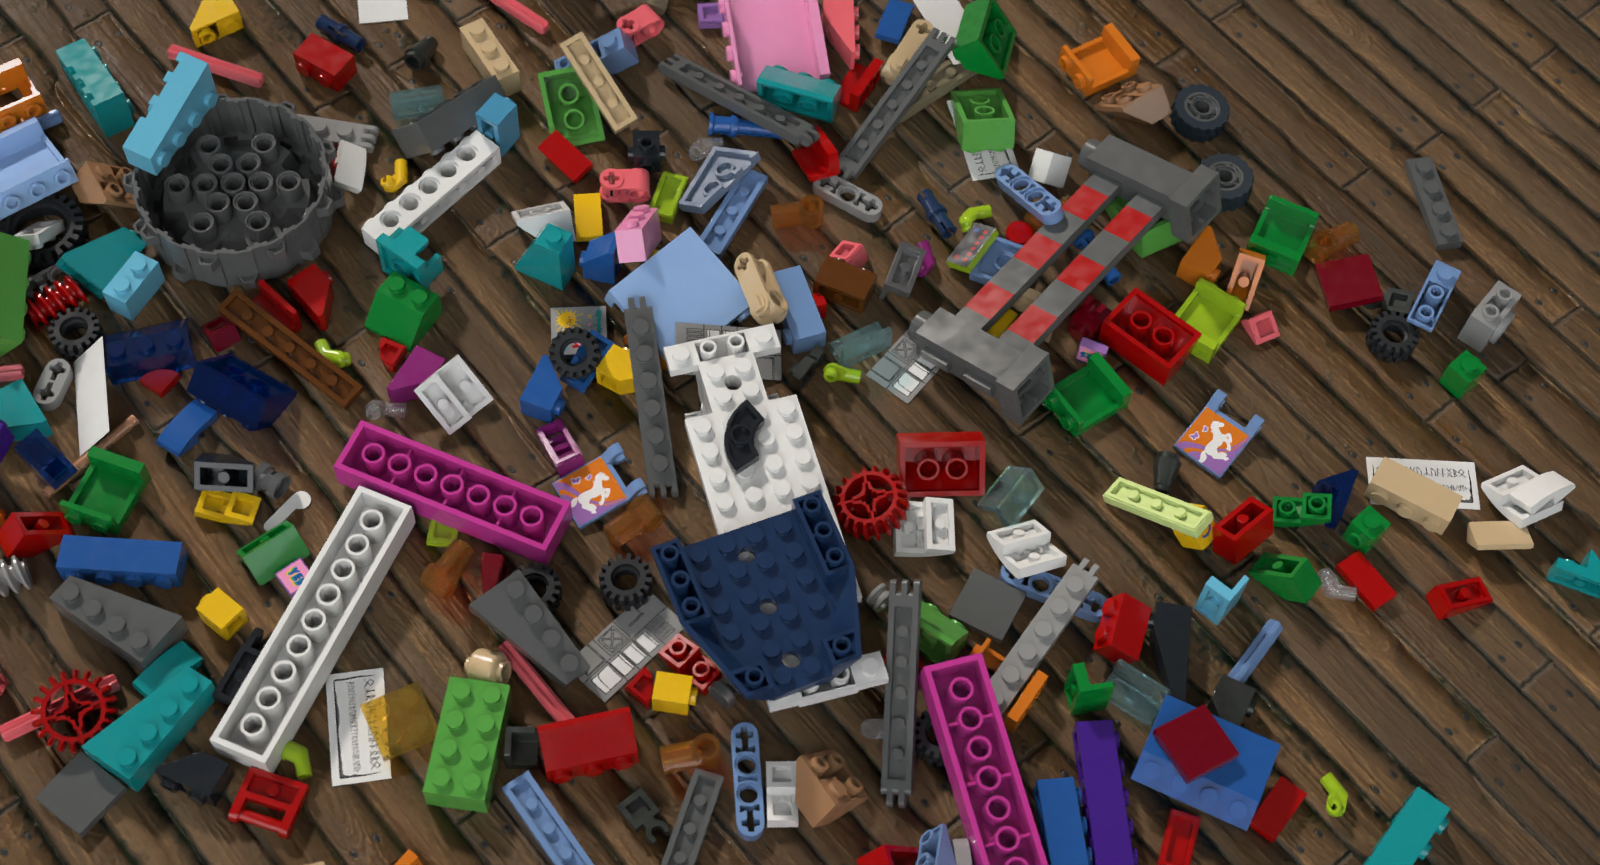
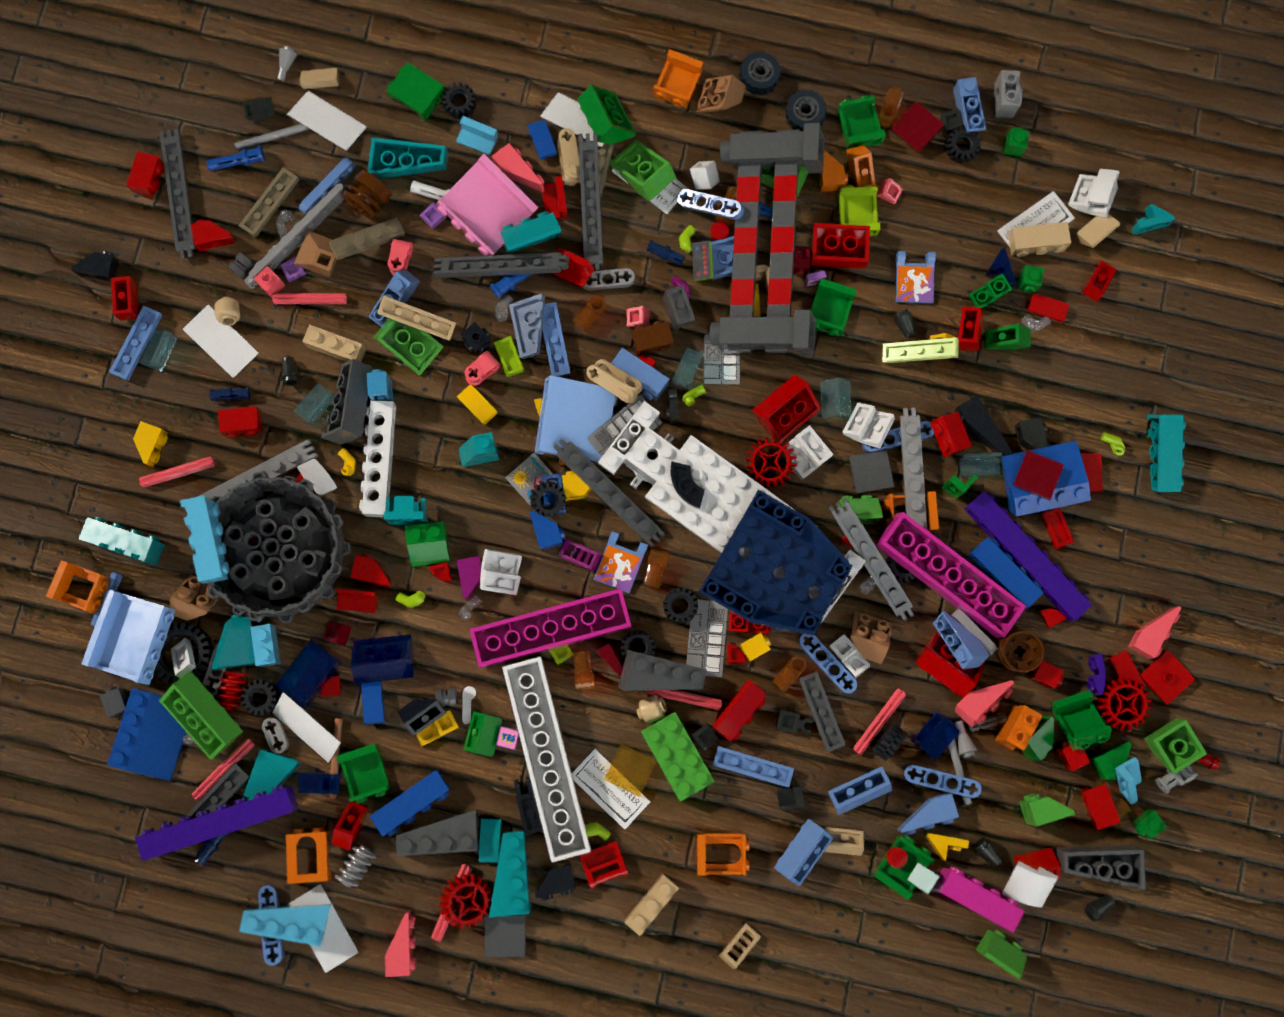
camera: 35 degrees left, 20 degrees up
yellow brick [196,587,249,641] -> none
reddish brown plate [216,288,364,411] -> none
white slope [511,201,576,241] -> none
red tile [537,130,594,184] -> none
blue slope [579,231,622,285] -> none
bright pink brick [615,205,662,263] -> none
light grey bush [866,583,889,612] -> none
medium azure panel [1194,575,1250,626] -> none
medium blue axle [1227,619,1283,683] -> none
dark grey plate [1404,156,1464,251] -> none

